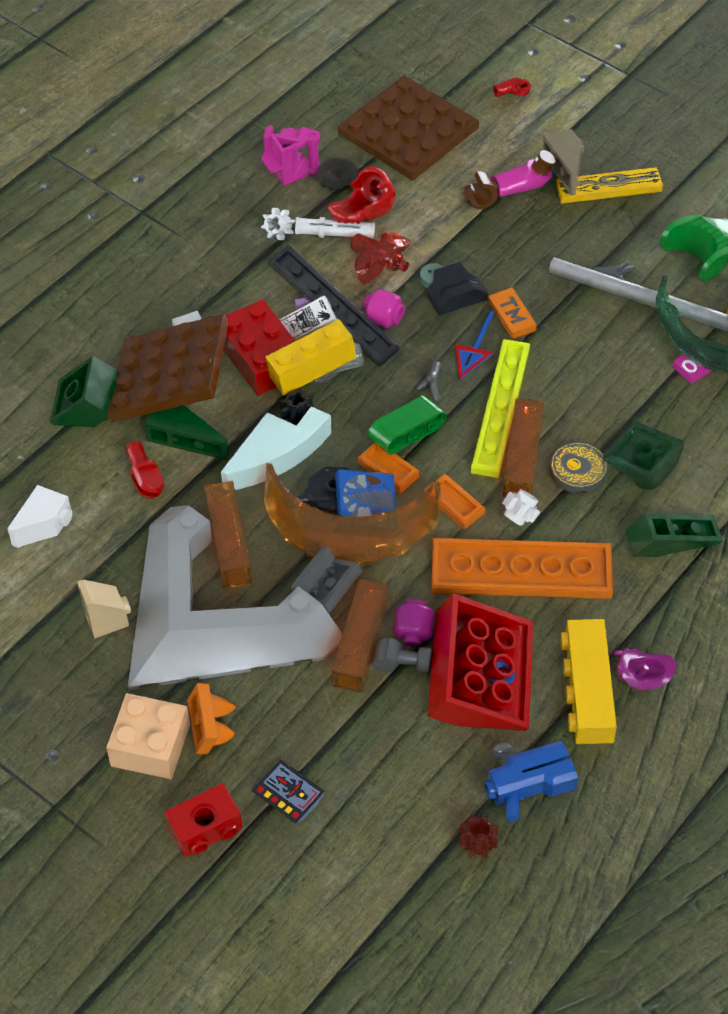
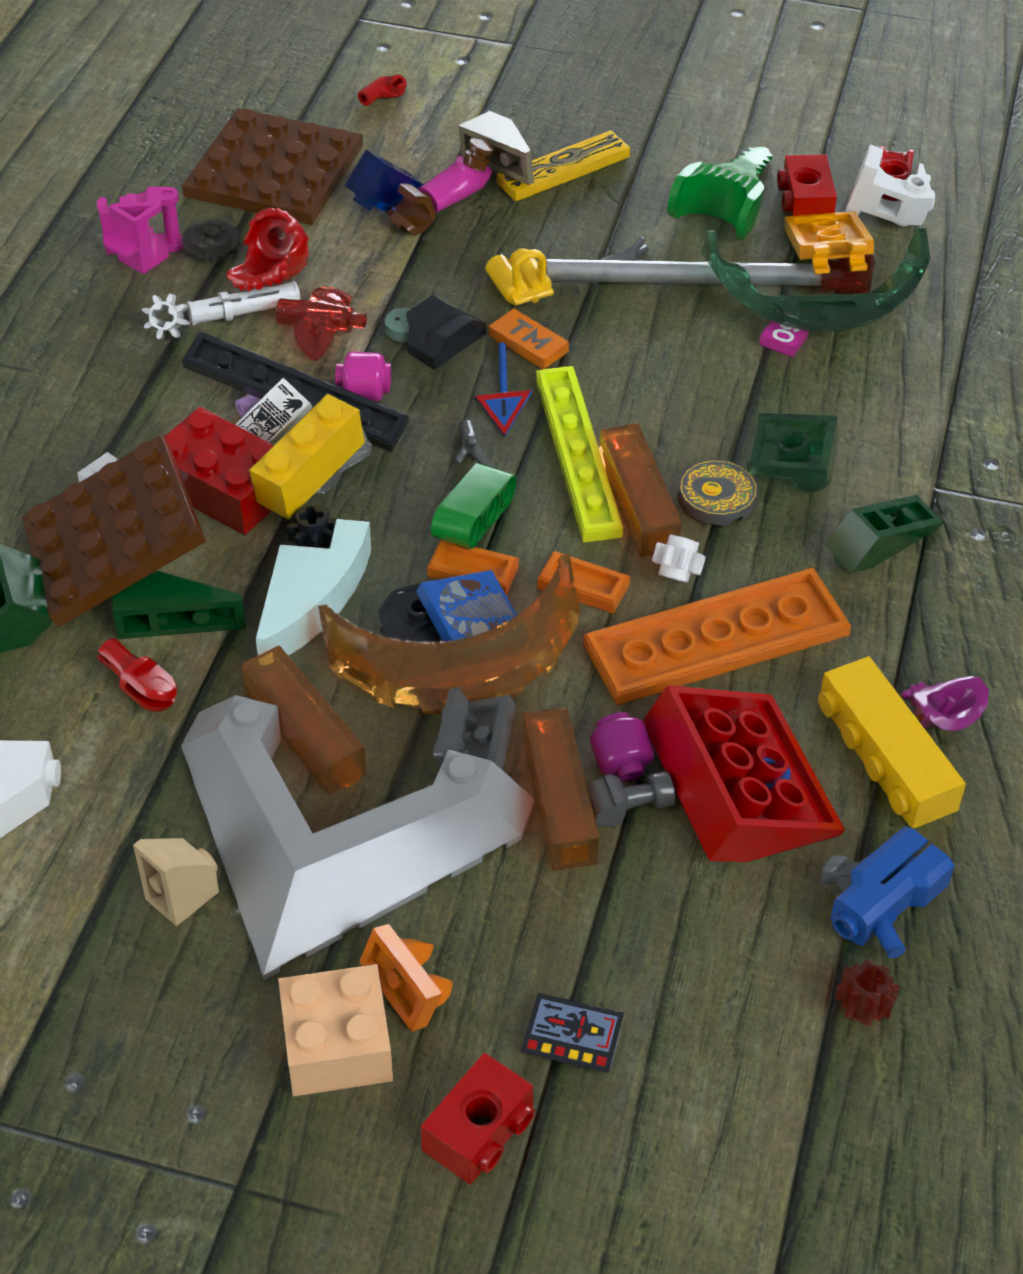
camera: 25 degrees left, 5 degrees down
none -> clear blue slope [344,149,424,212]
none -> yellow piece [485,248,554,306]

